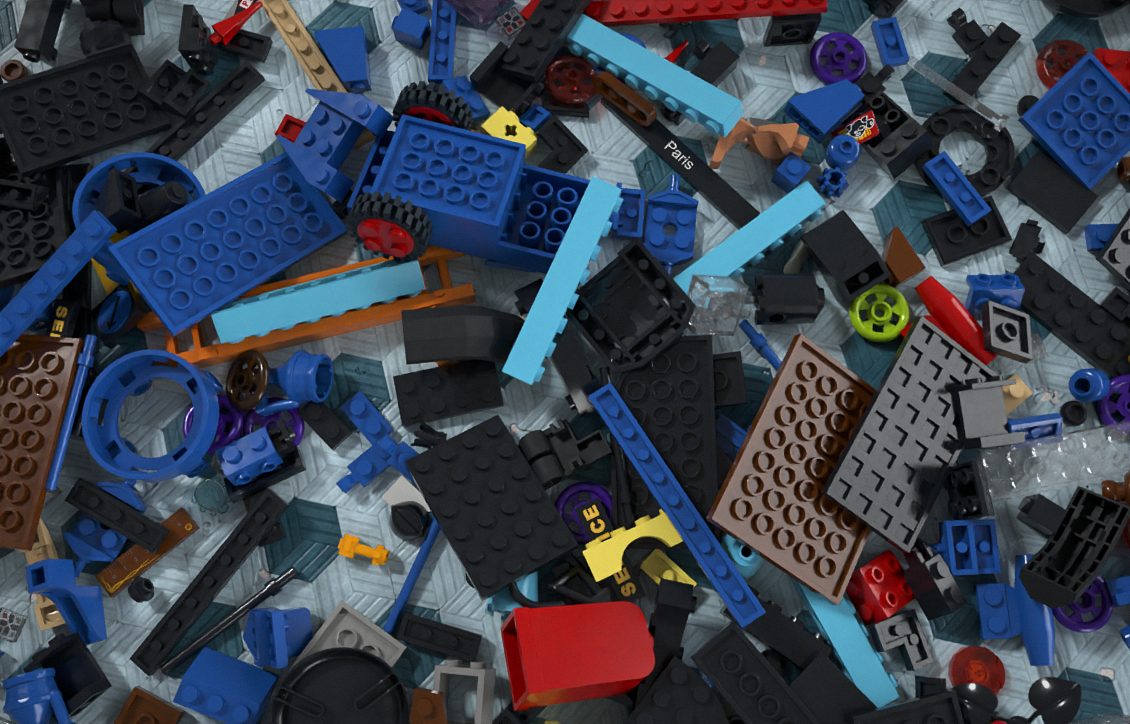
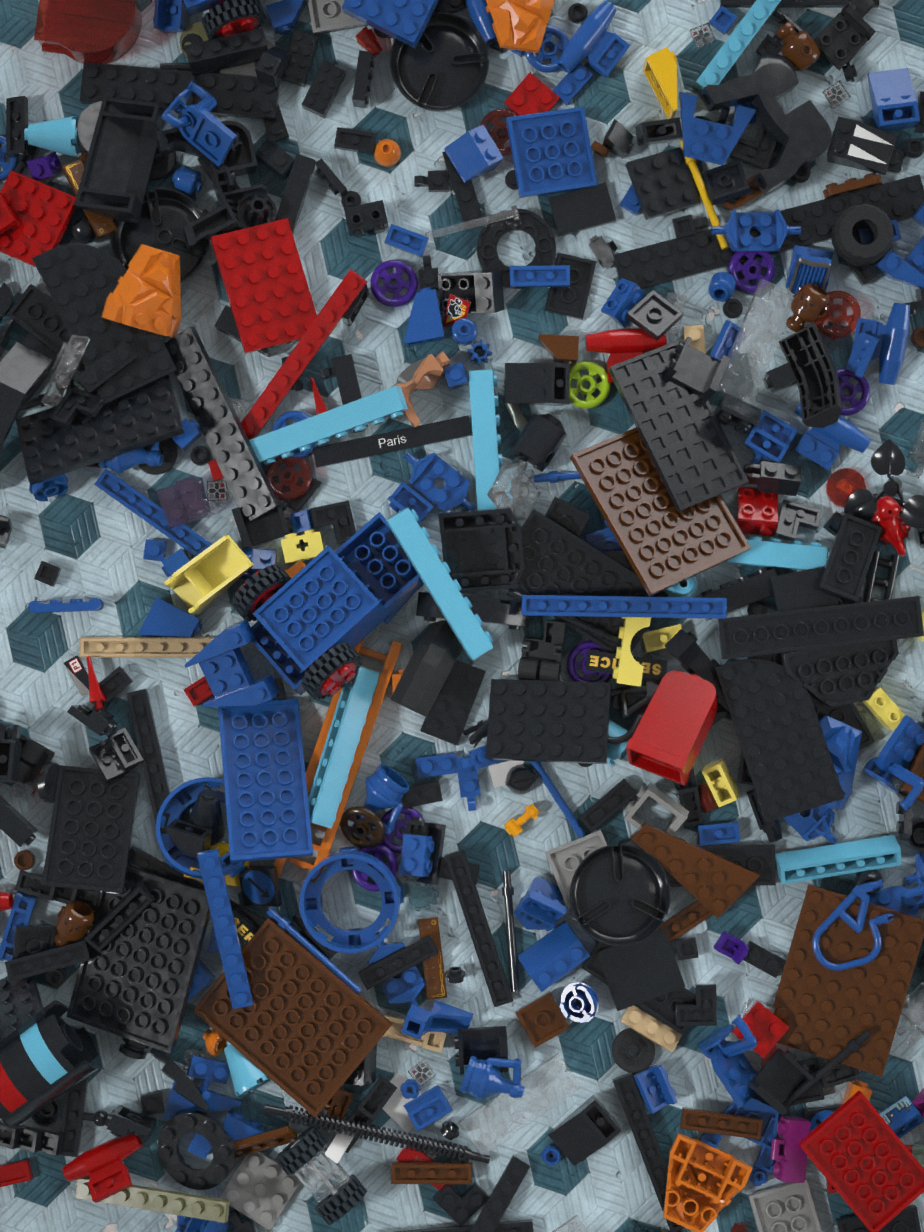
camera: 55 degrees left, 10 degrees up
reddish brown plate [593,71,657,126] -> none
none -> light yellow ladder [164,535,254,616]
none -> blue slope [444,125,504,183]

